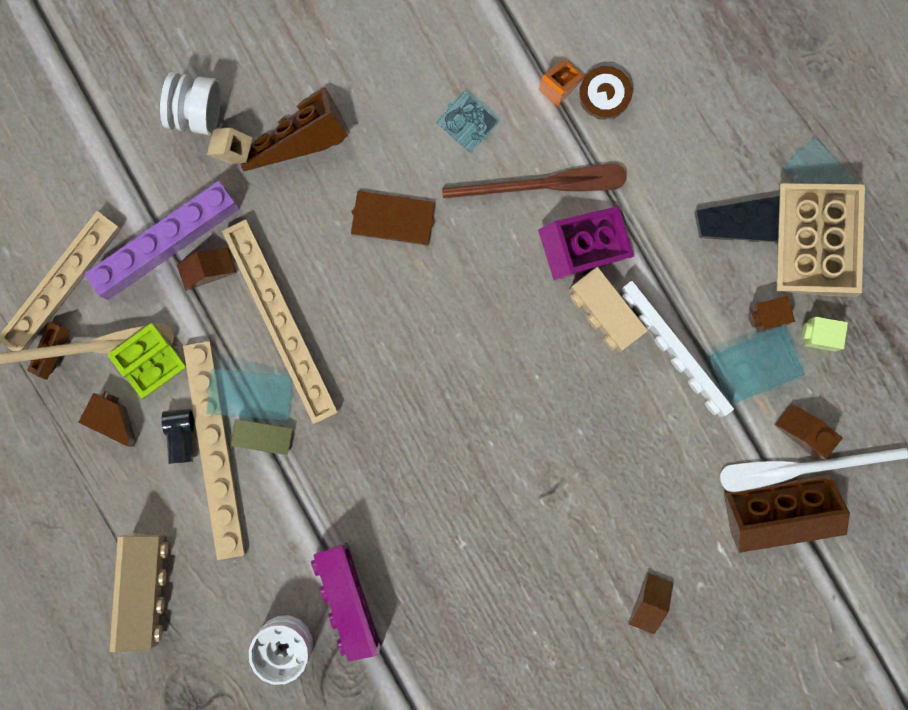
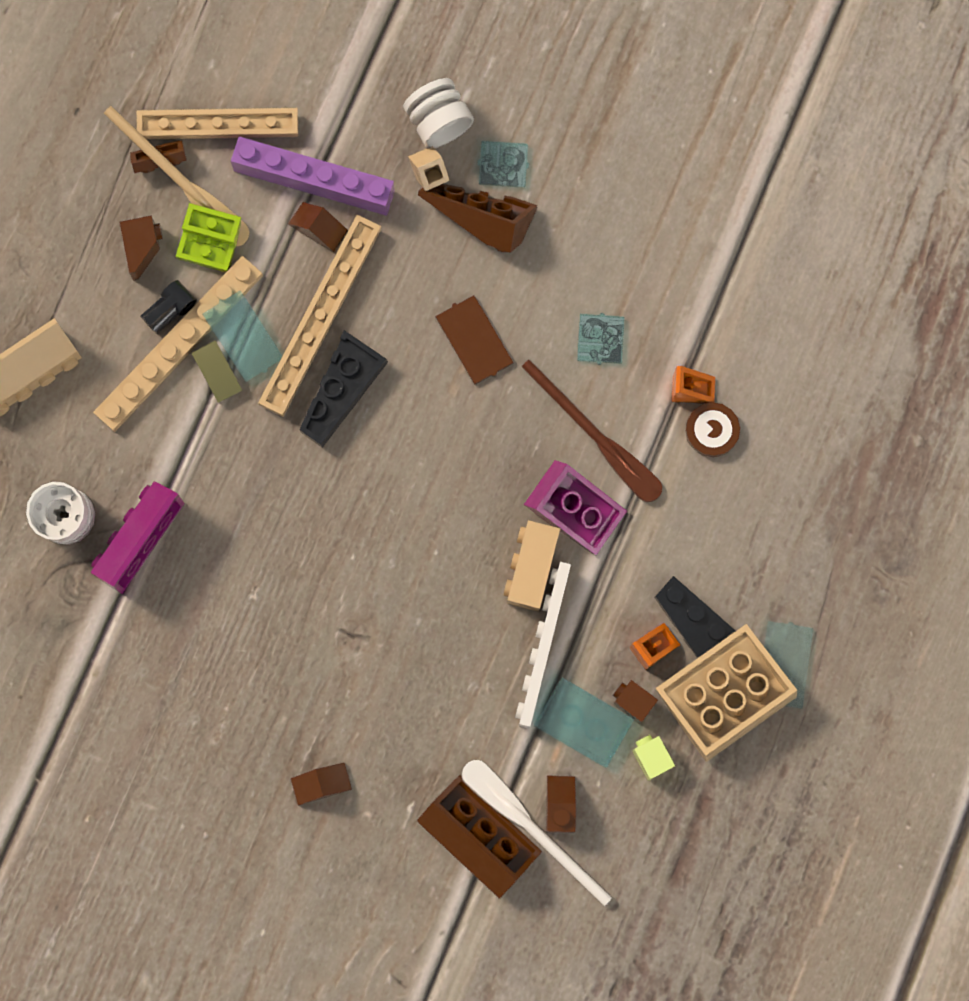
camera: 50 degrees right, 5 degrees down
none -> black wing [299,330,388,448]
none -> clear light blue piece [477,141,529,187]
none -> orange slope [630,623,680,670]

